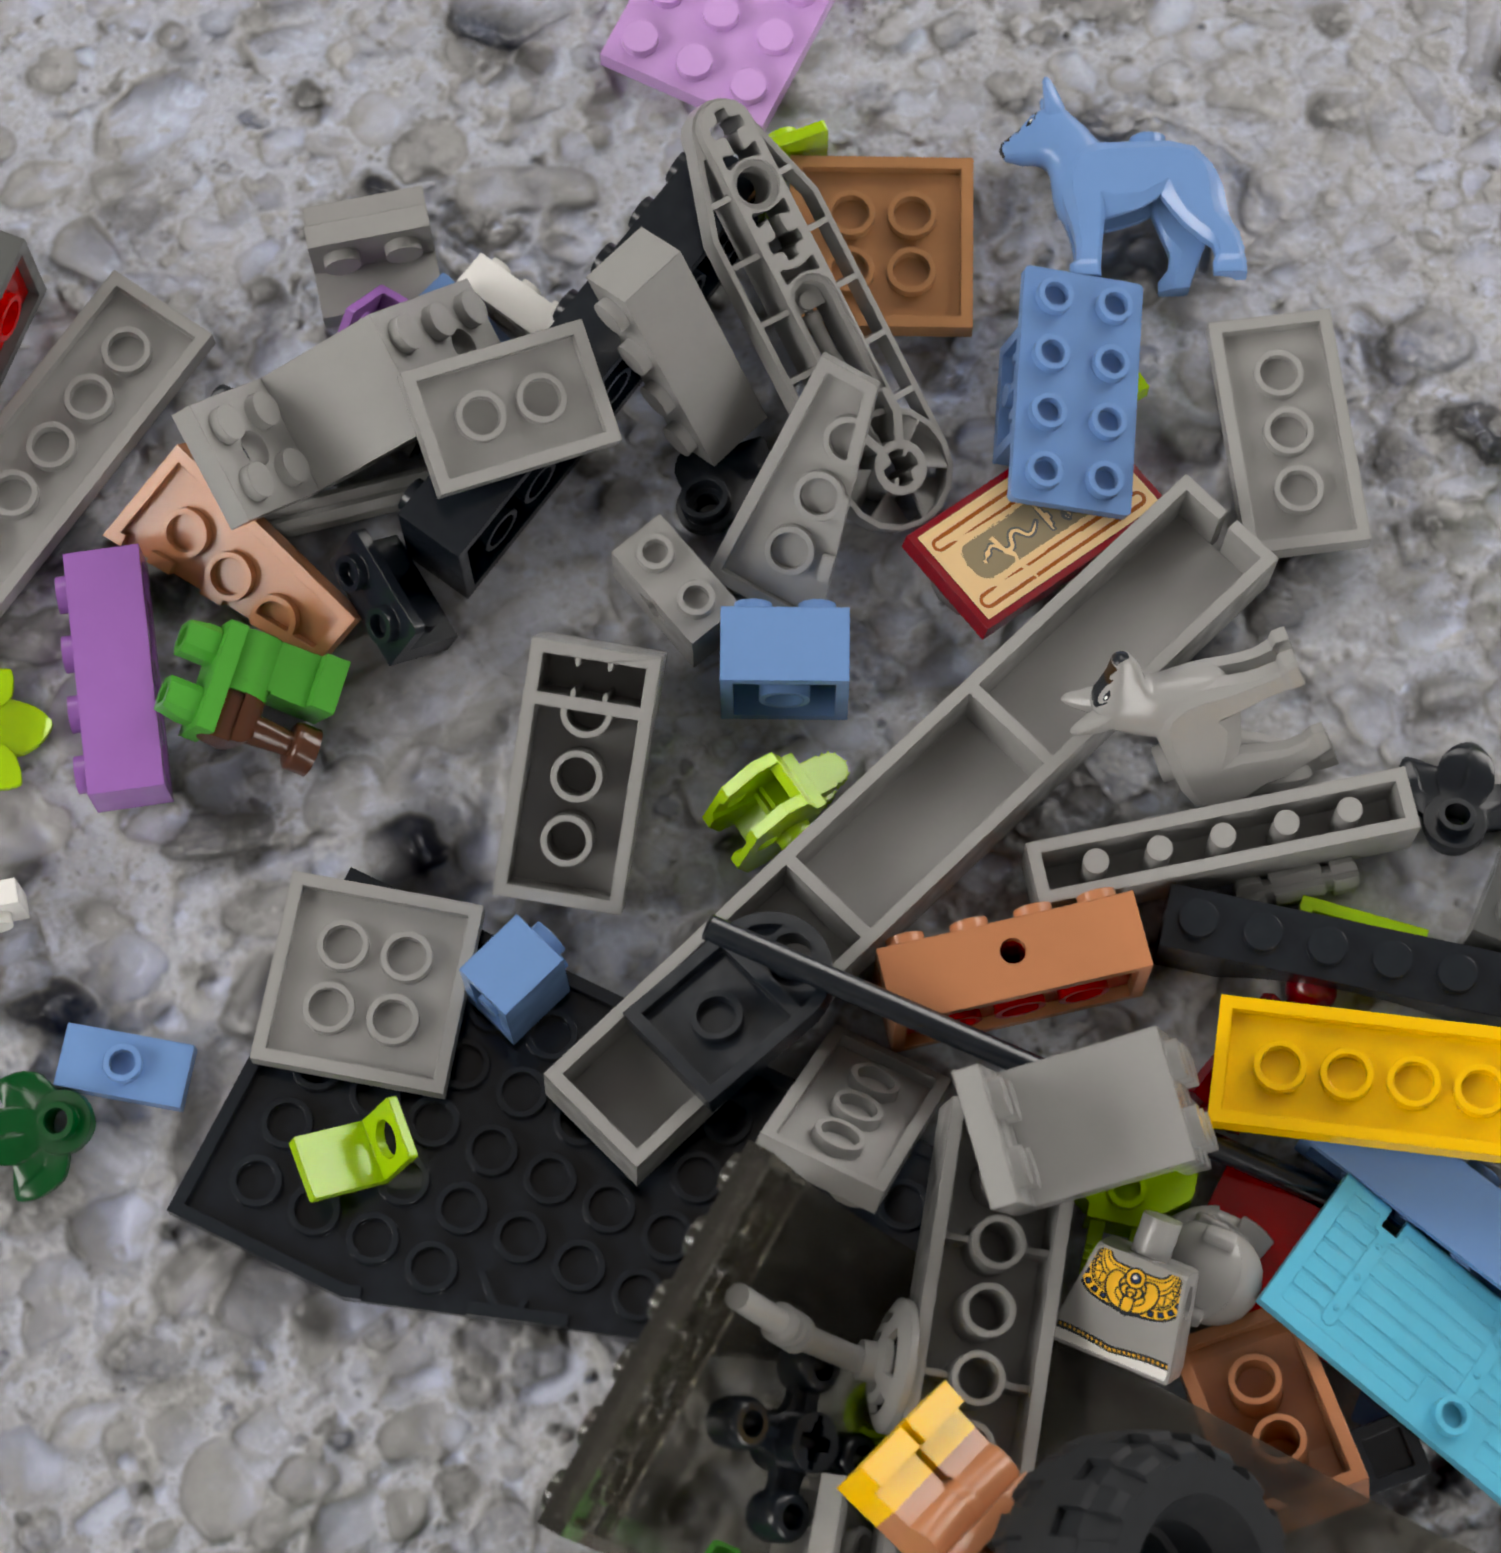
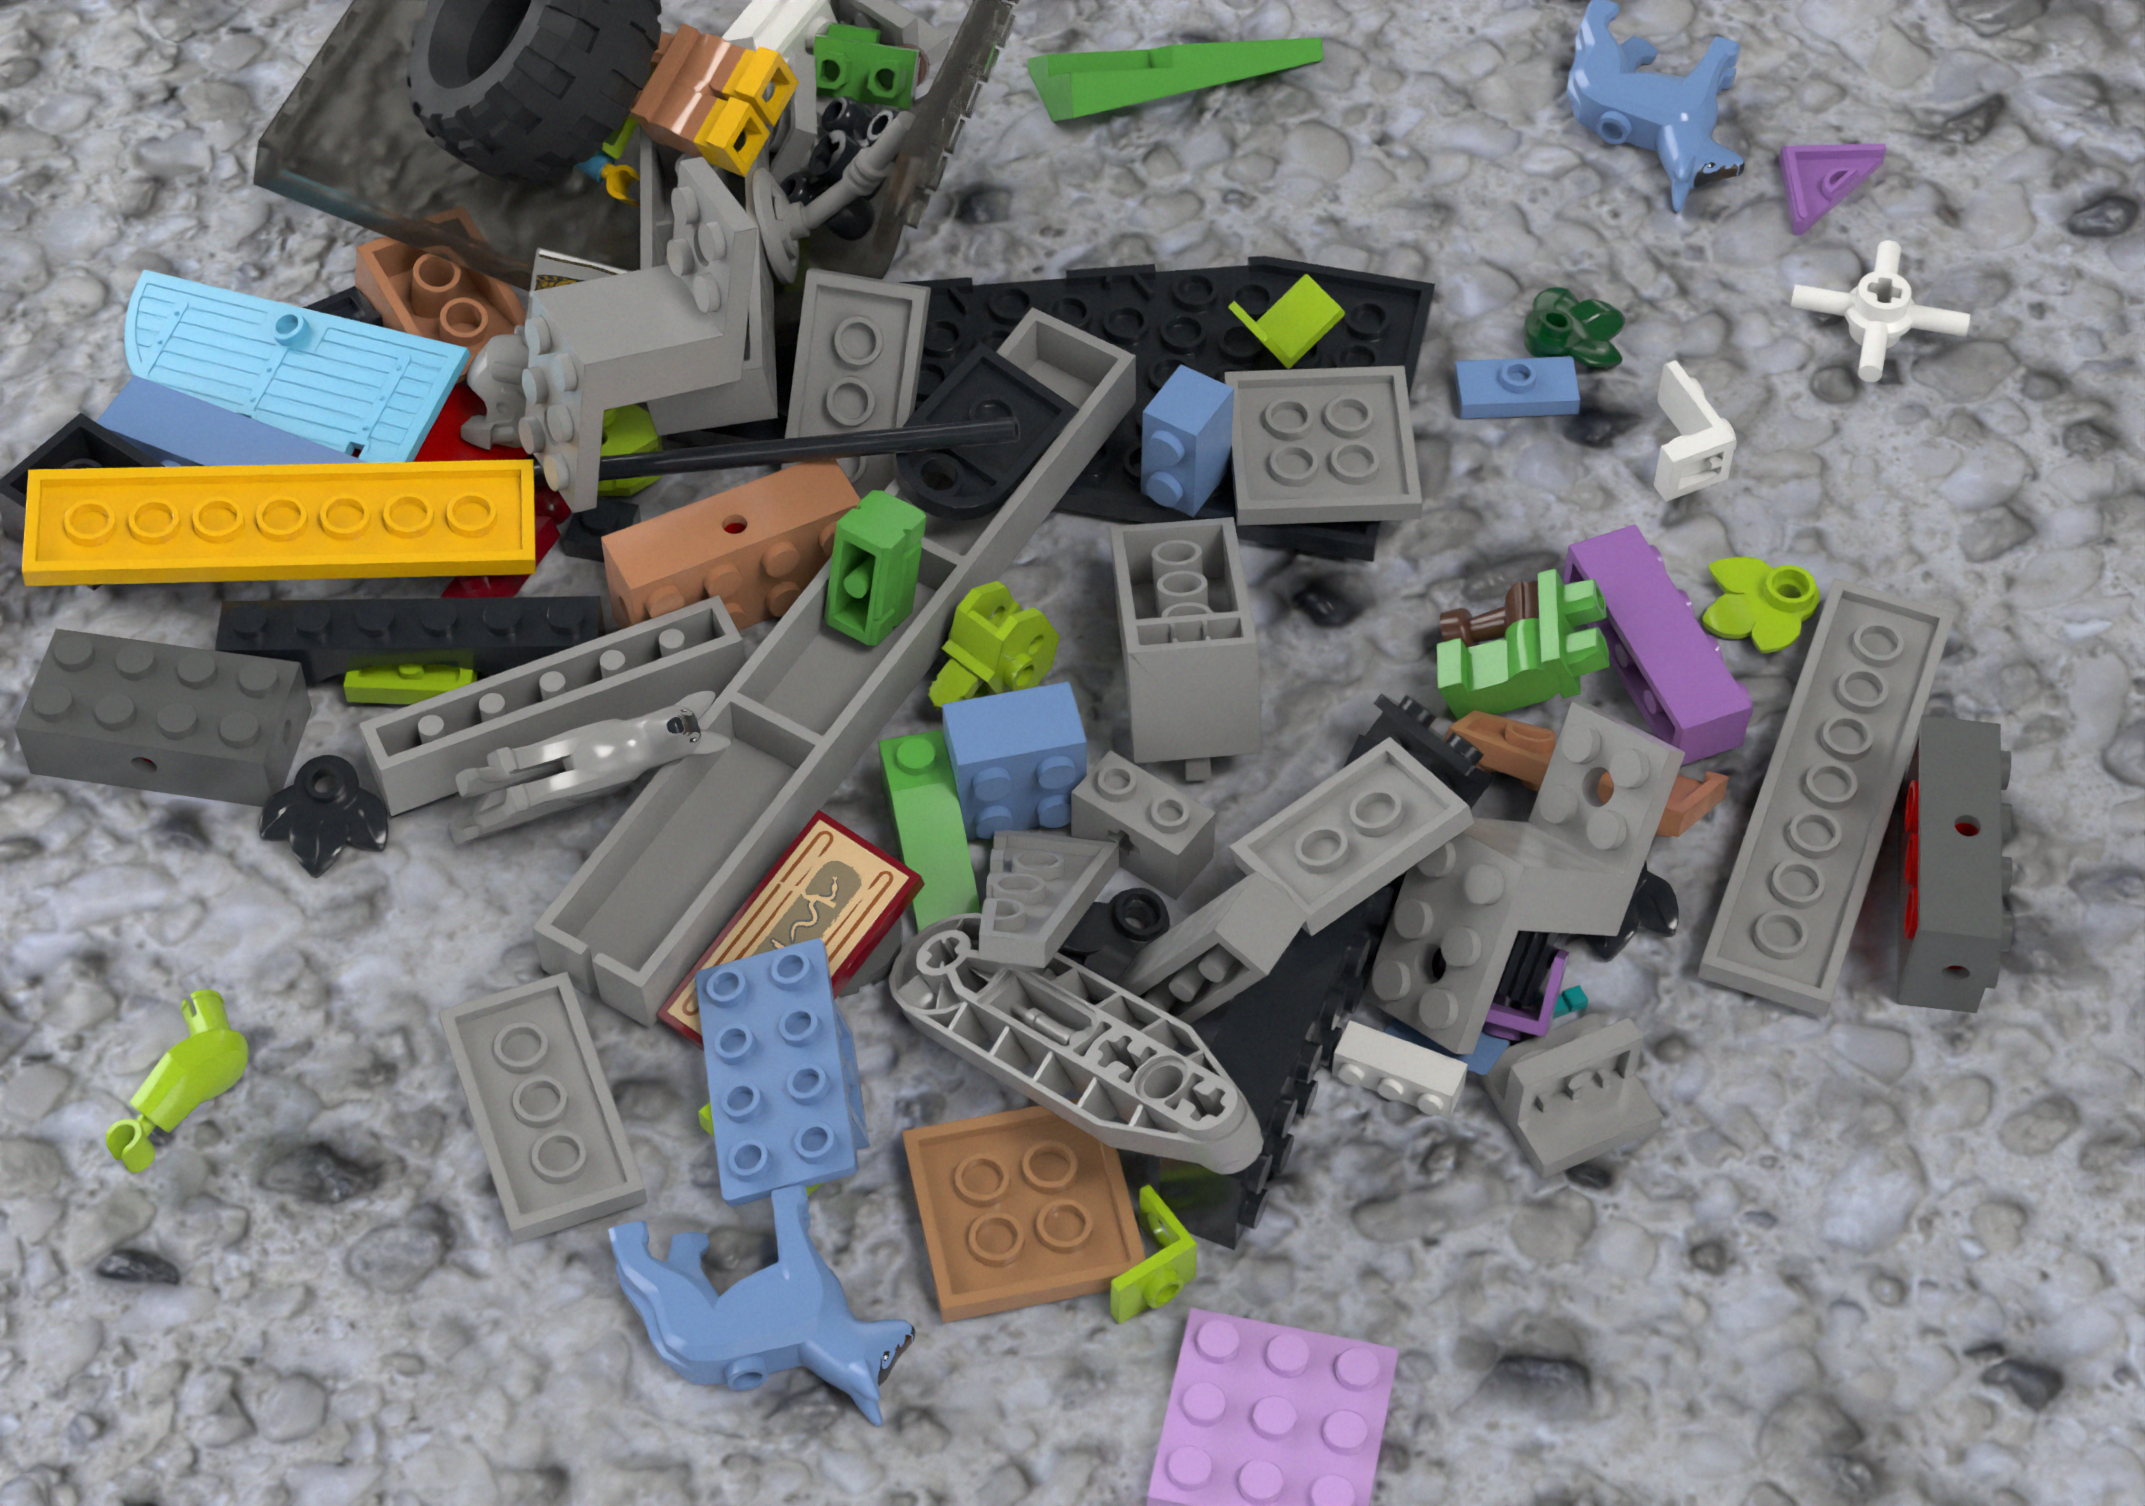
camera: 165 degrees right, 20 degrees down
none -> bright green brick [824,490,927,646]
none -> bright green slope [878,729,981,934]

